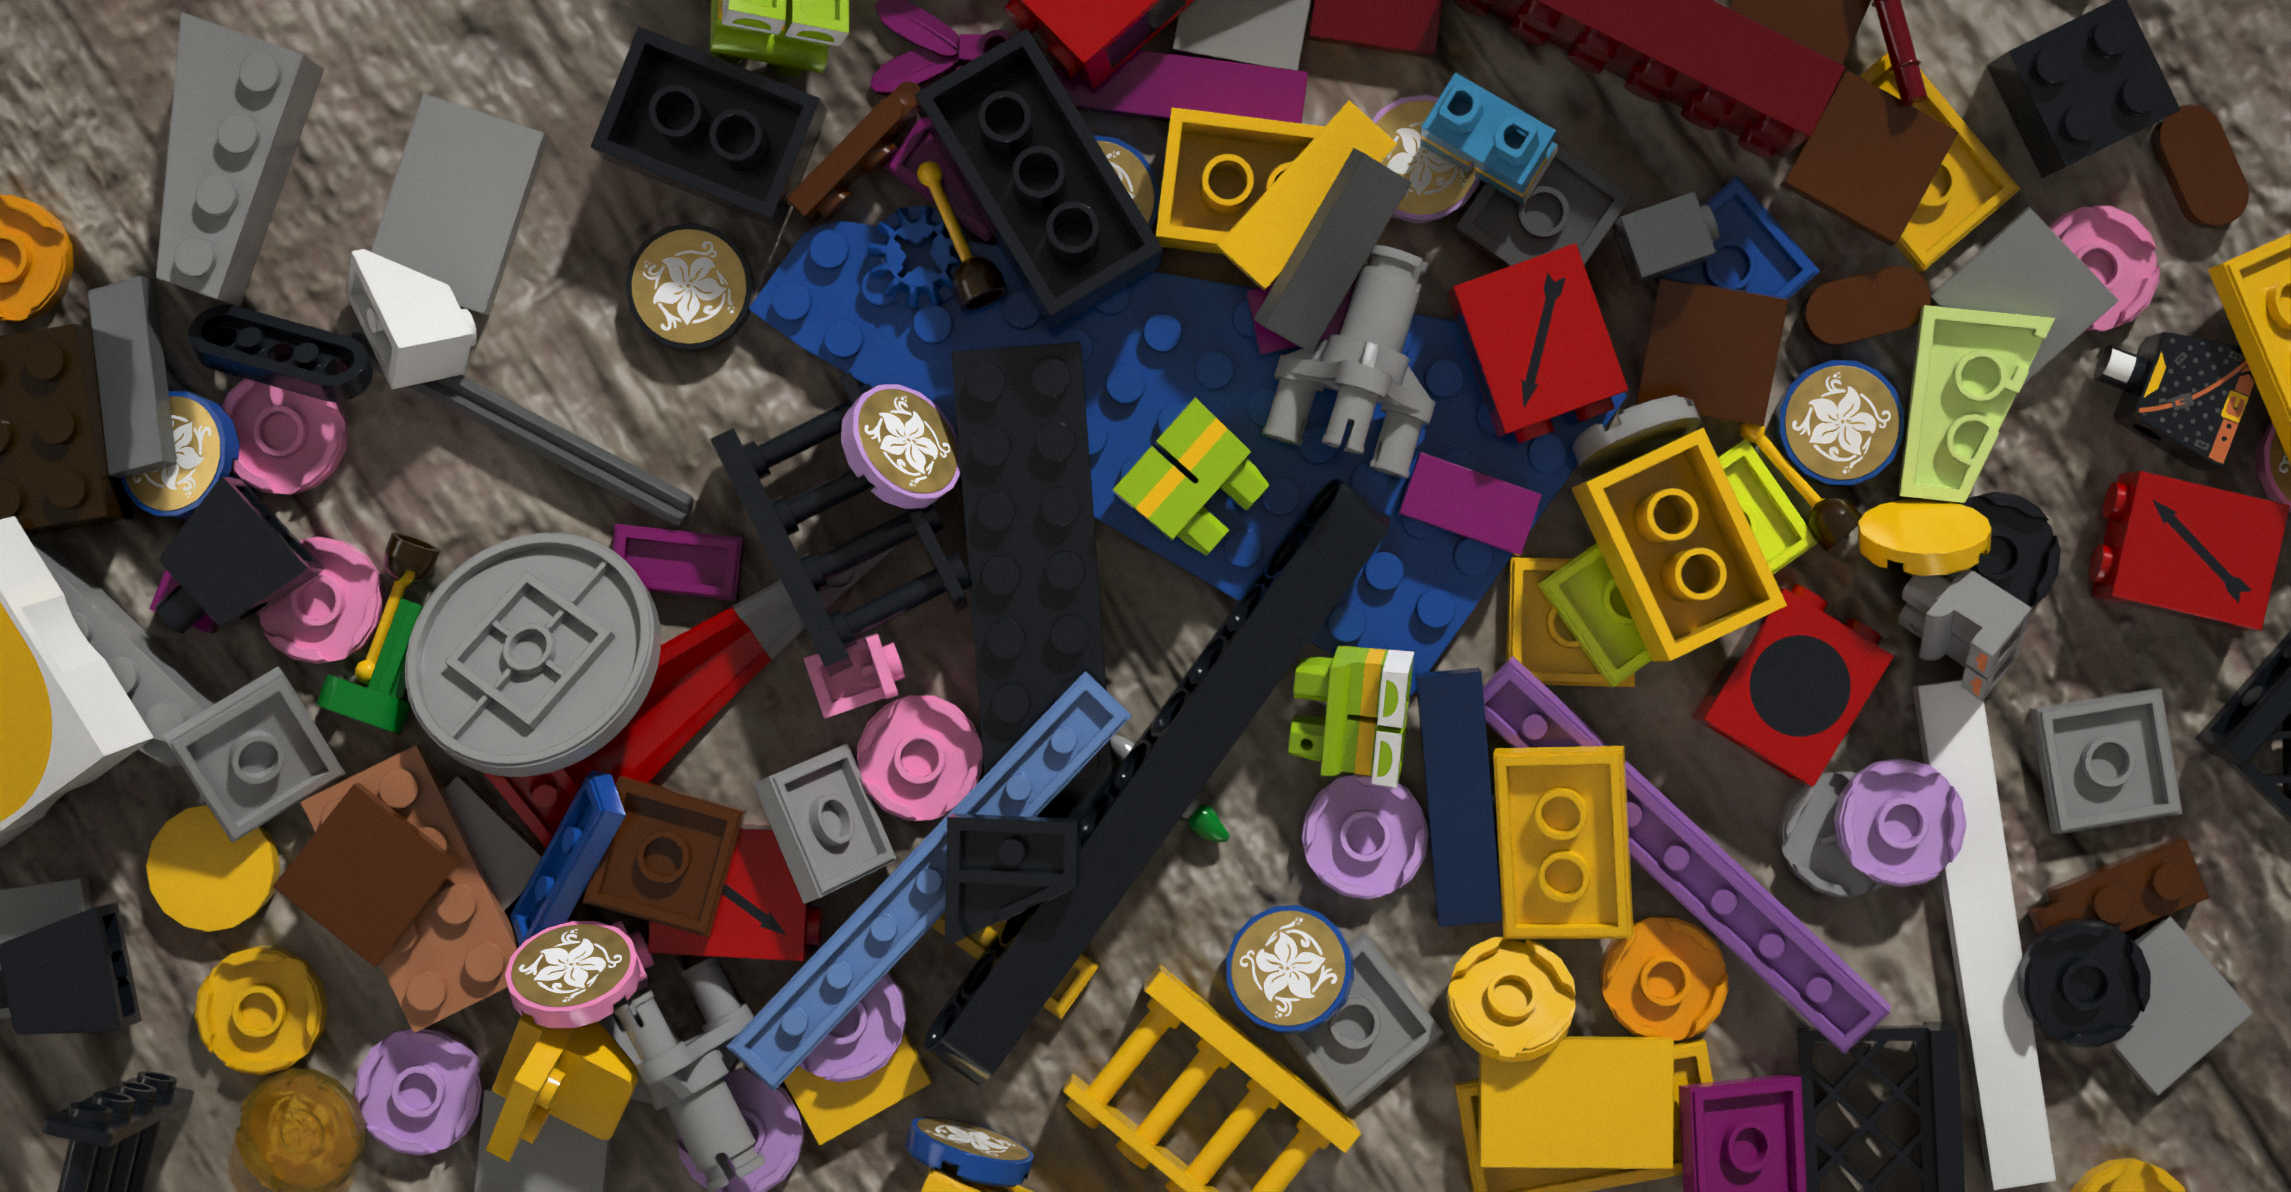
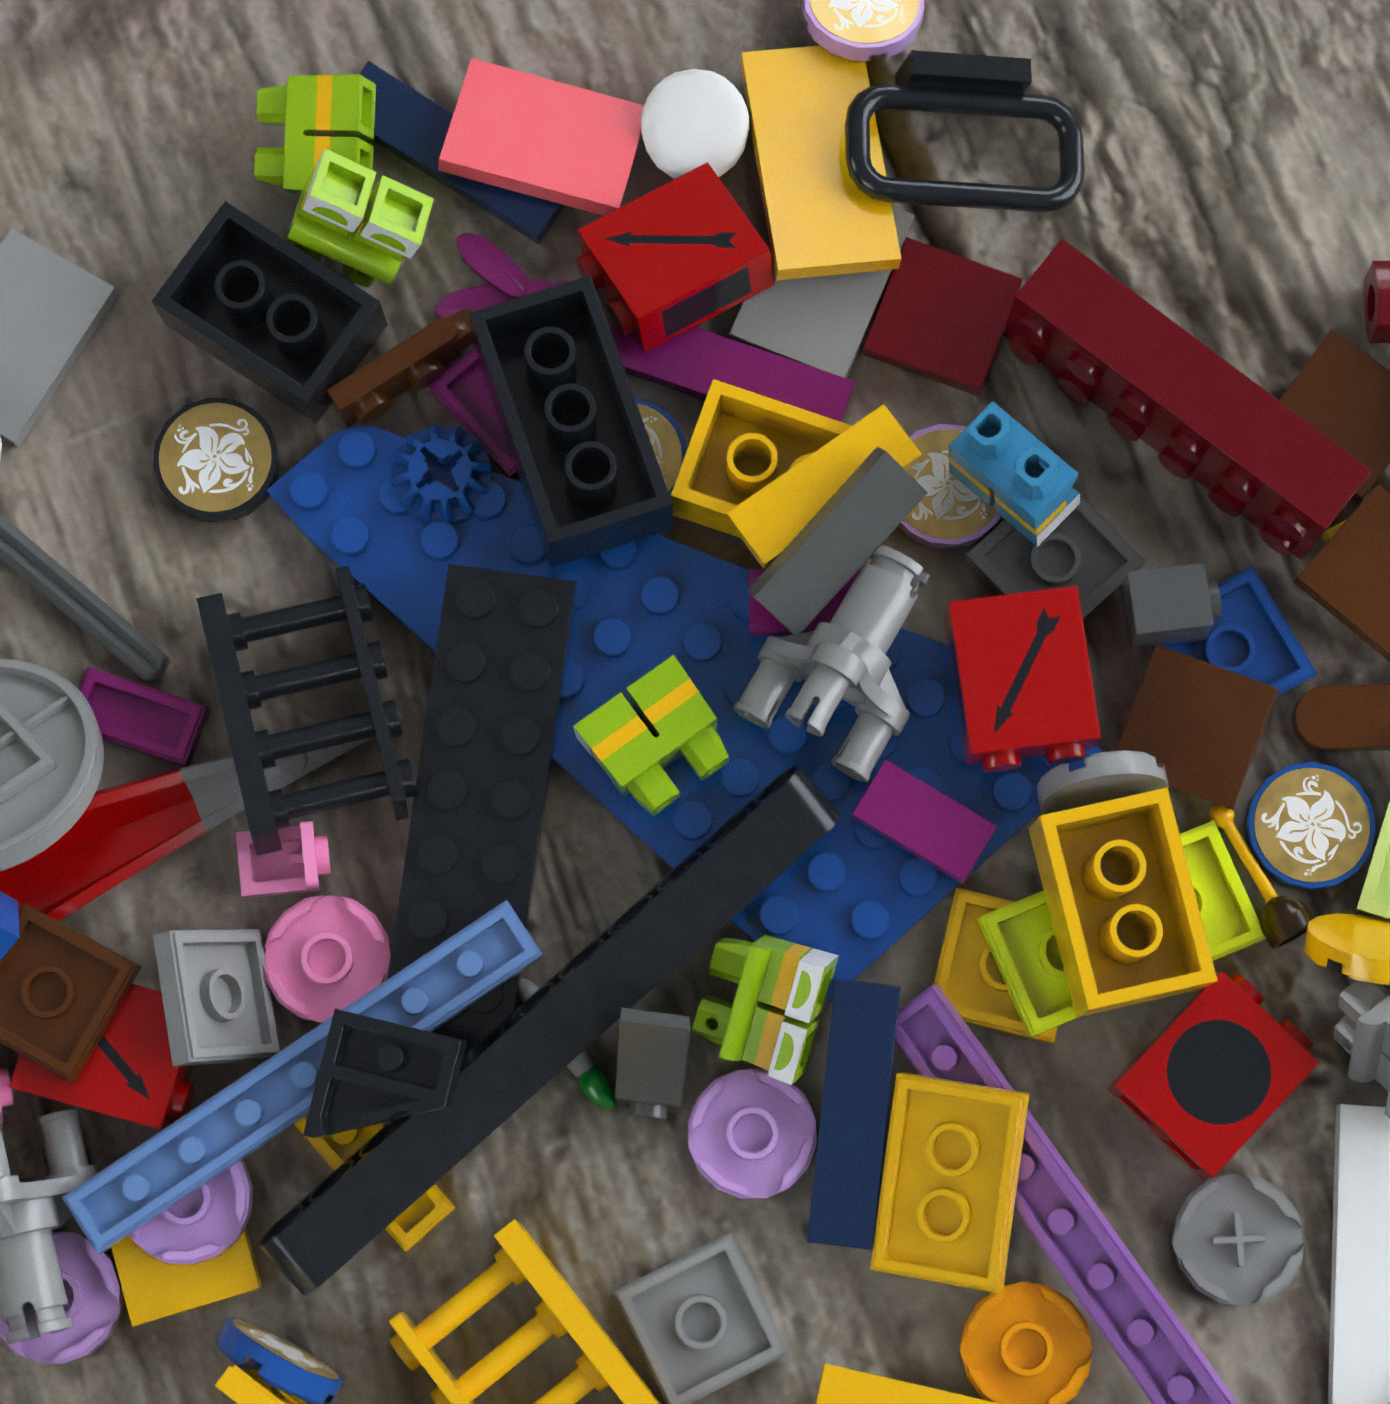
camera: 20 degrees right, 10 degrees down
tile [841,384,961,509] -> none
hinge [917,161,1008,311] -> none
tile [1226,905,1354,1035] -> none
yellow tile [1447,937,1576,1062] -> none
lavender tile [1834,758,1967,887] -> none
none -> dark grey slope [615,1008,691,1120]

